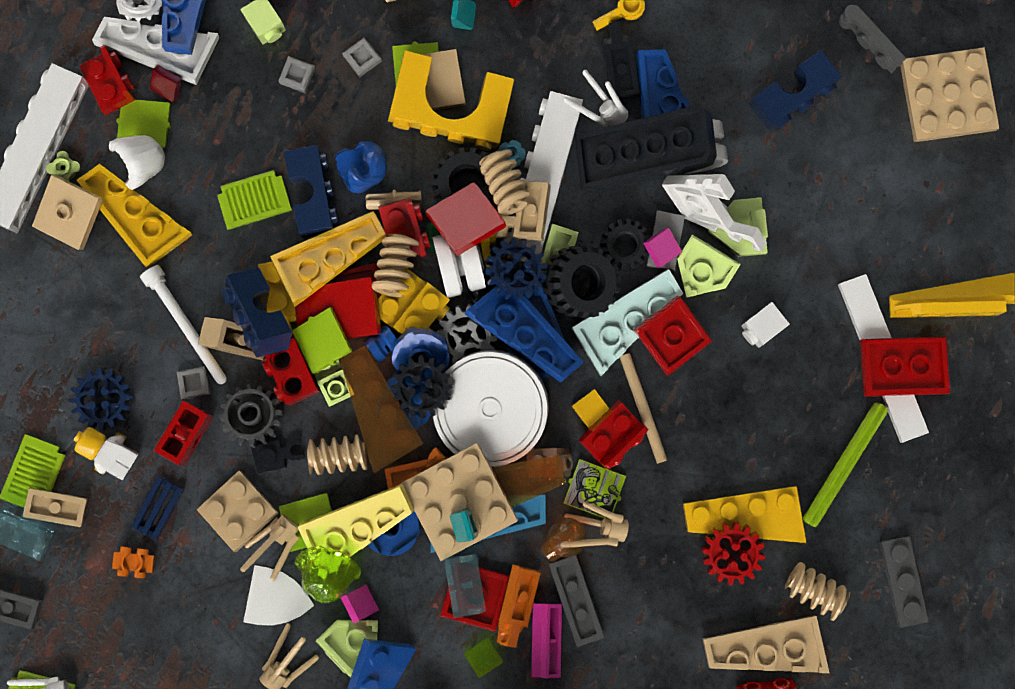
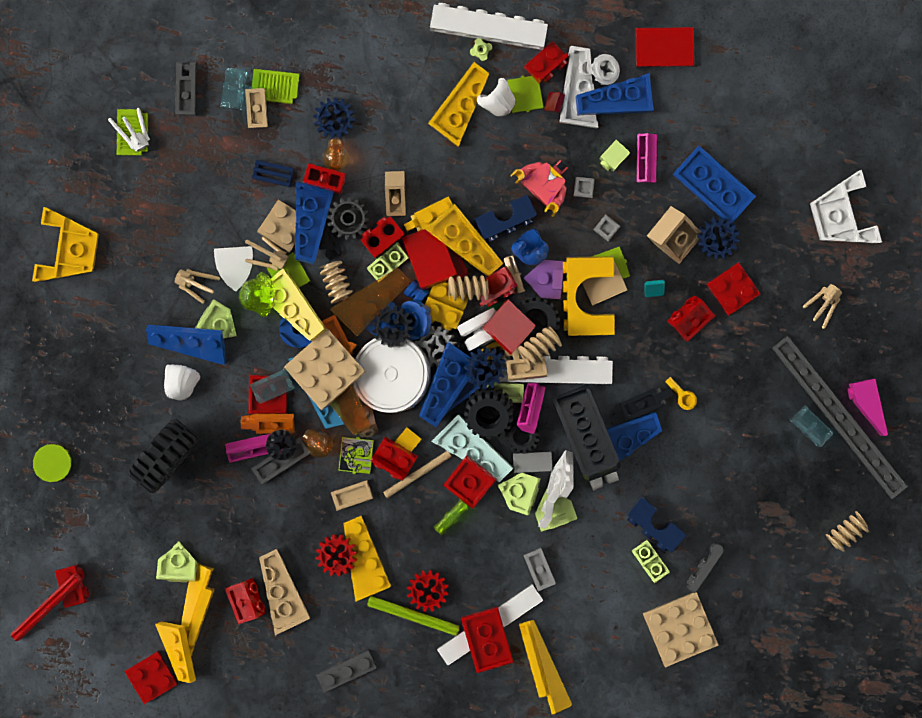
camera: 75 degrees right, 5 degrees up
tan plate [32,175,103,250] -> none
white piece [73,427,139,480] -> none
orange piece [112,547,156,578] -> none
white piece [140,265,227,384] -> none
light grey tile [177,366,211,400] -> none
lime window [217,170,292,230] -> none
dark blue arch [222,267,292,358] -> none
lime piece [292,307,352,374] -> none
dark pink tile [341,585,379,624] -> none
teal slope [450,509,478,542] -> none
clear neon green tile [463,637,503,678] -> none
medium azure plate [499,140,526,167] -> none
tan plant [560,501,629,547] -> none
white plant [563,70,628,128] -> none
dark pink tile [643,228,682,267] -> none
white brick [742,302,790,348] -> none
tan piece [784,562,850,621] -> none
none -> black gear [266,430,297,460]
none -> blue wing [295,182,334,265]
none -> clear orange piece [322,139,349,171]
none -> tan tile [331,480,373,511]
none -> red gear [407,569,448,612]
none -> clear neon green pin [434,499,469,535]
none -> coral torso [510,160,568,217]
none -> dark pink piece [517,382,546,434]
none -> light grey plate [523,548,556,591]
none -> medium lavender plate [524,260,563,300]
none -> yellowish green slope [632,540,670,584]

